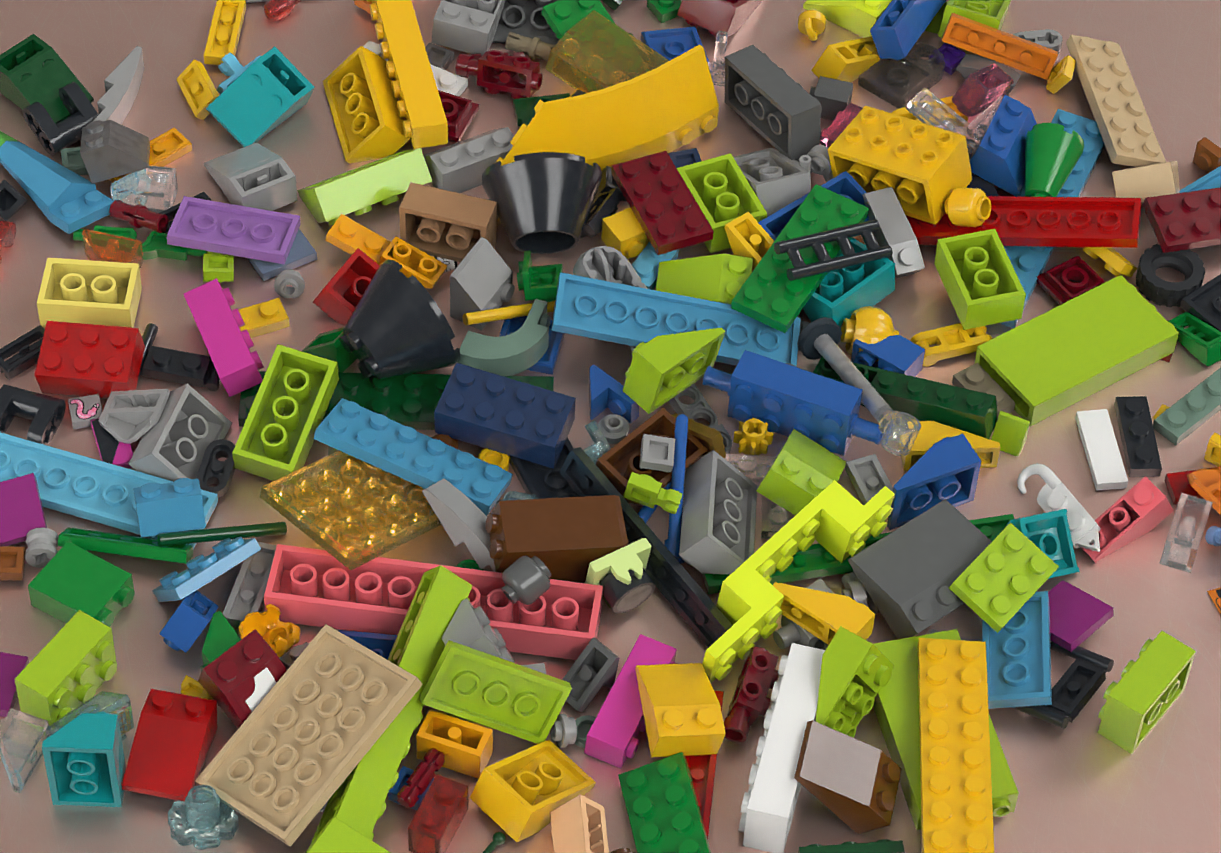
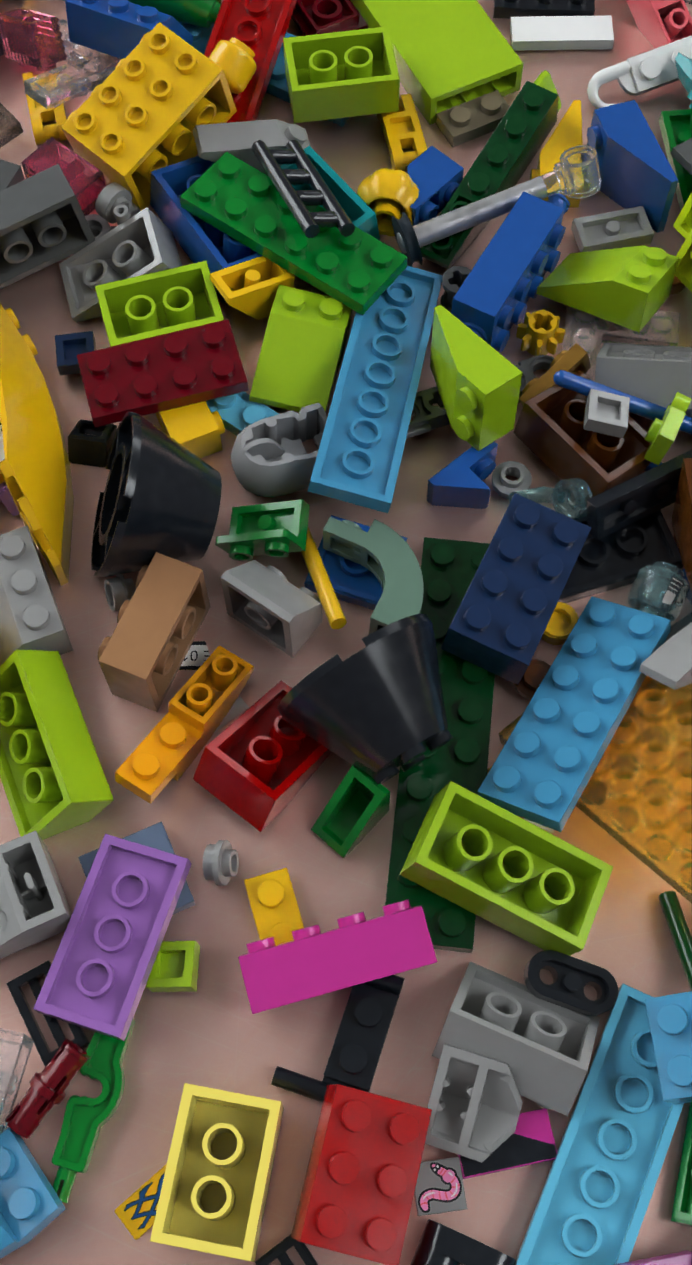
camera: 80 degrees left, 15 degrees up
clear orange slope [82,229,144,268] -> none

